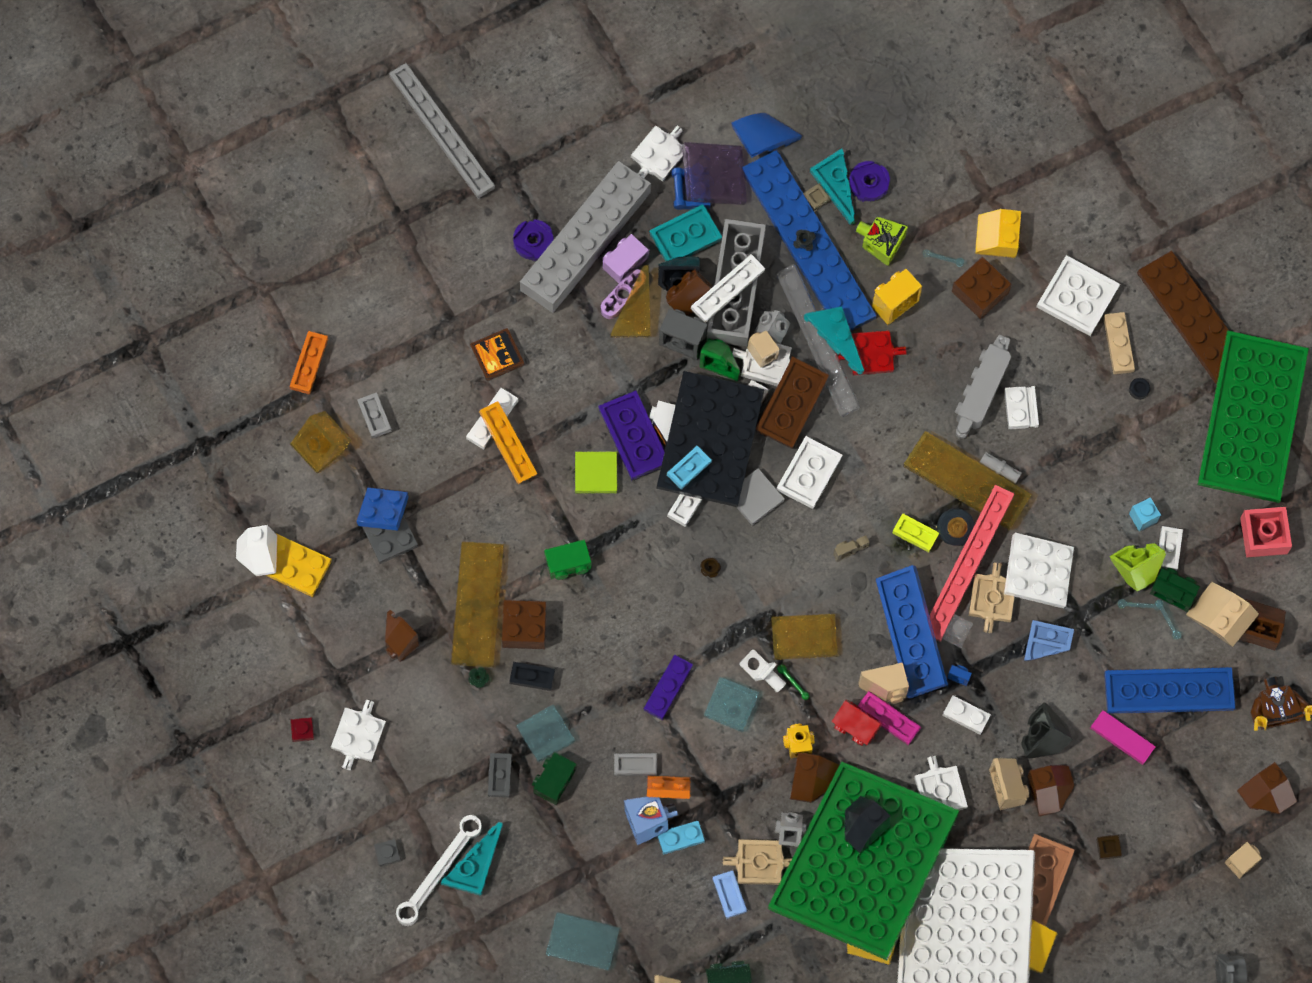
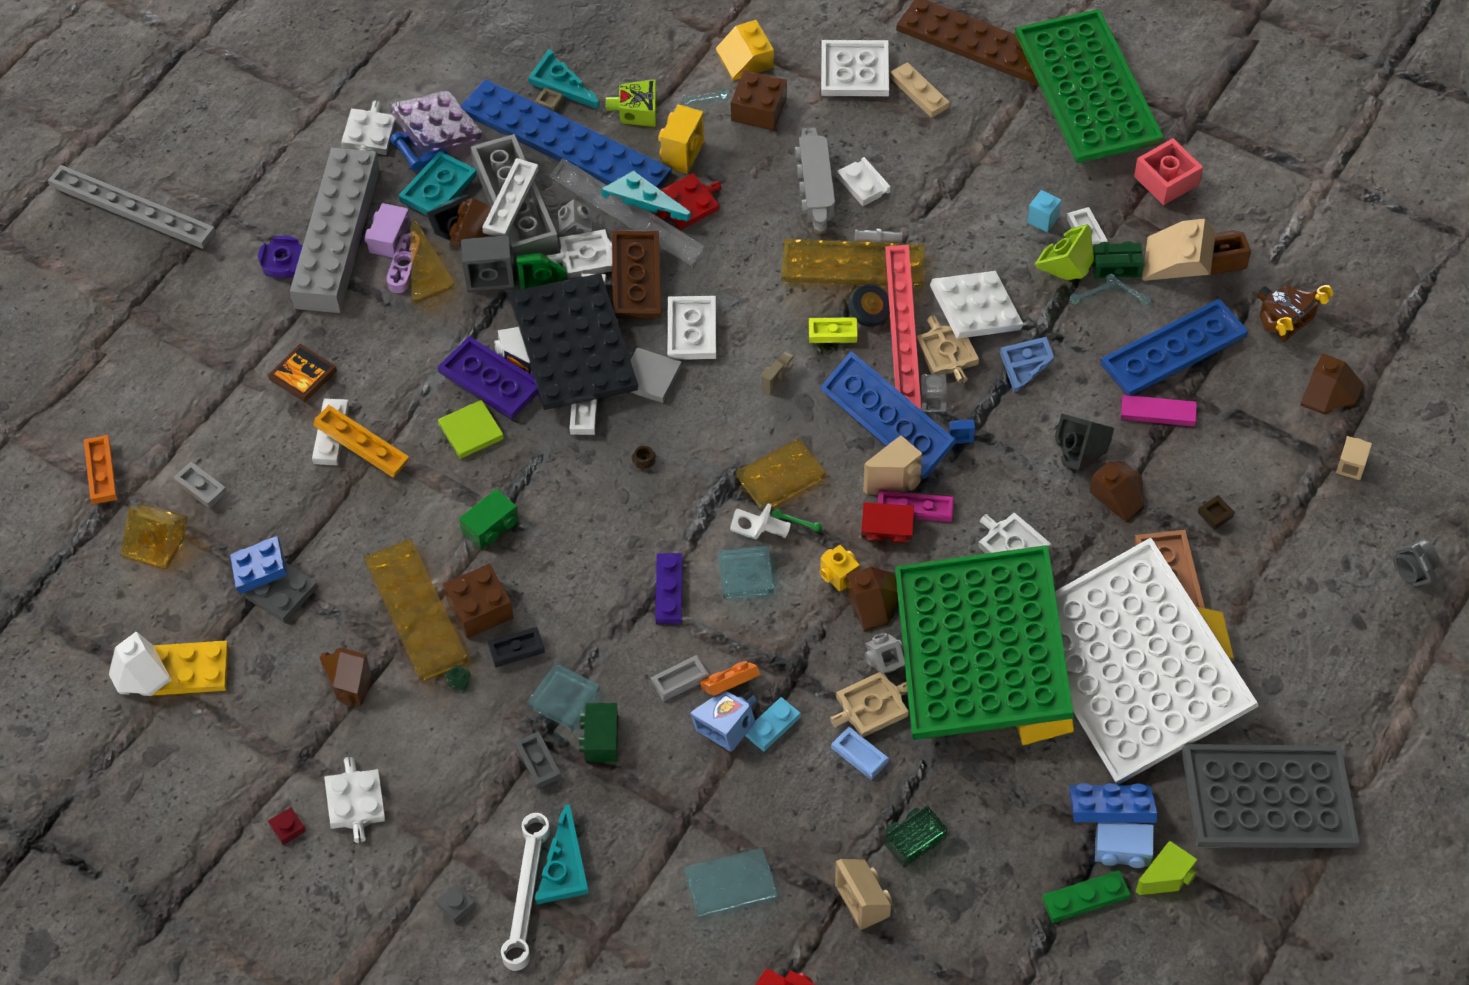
camera: 25 degrees left, 15 degrees down
medium azure plate [667,446,712,490] -> none
blue slope [731,113,802,158] -> none
tan brick [747,330,780,368] -> none
pearl dark grey plate [793,230,816,251] -> none
black slope [845,796,891,854] -> none
dark purple plate [849,161,890,202] -> none
white plate [943,696,991,735] -> none
tan slope [989,758,1029,810] -> none
black tile [1129,378,1150,400] -> none

